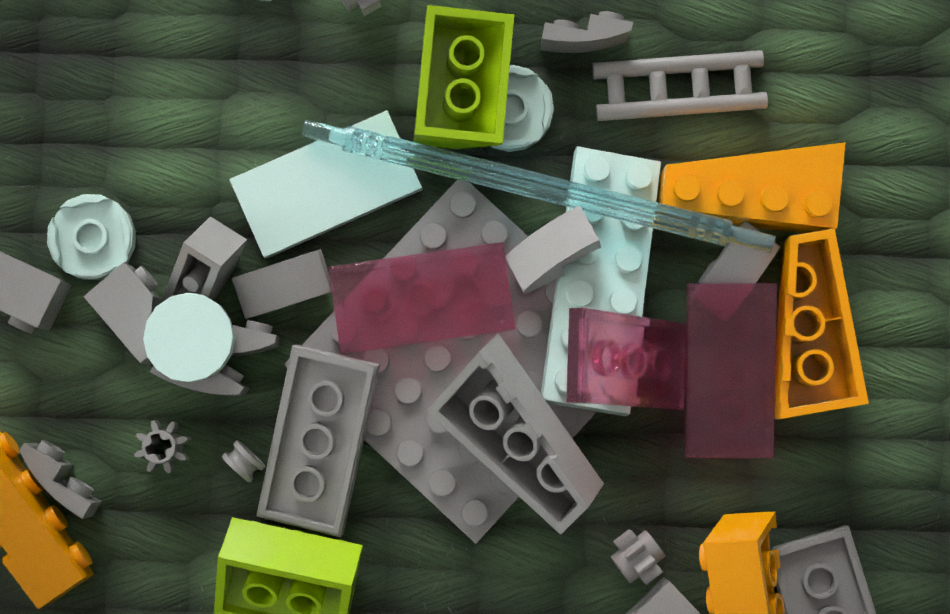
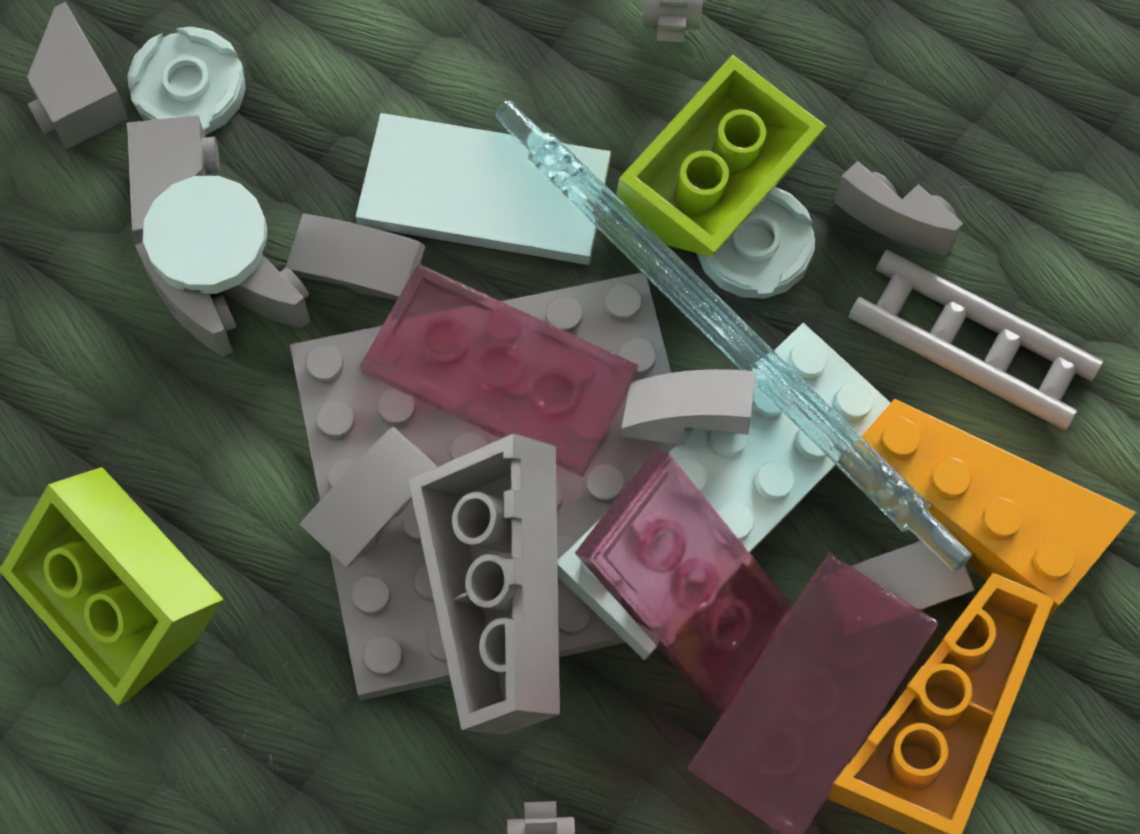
camera: 40 degrees right, 15 degrees down
light grey gear [134,420,191,474] -> none
light grey slope [161,216,247,302] -> none
light grey bush [222,440,266,483] -> none
light grey tile [256,344,380,537] -> none
none -> light grey slope [299,427,437,568]

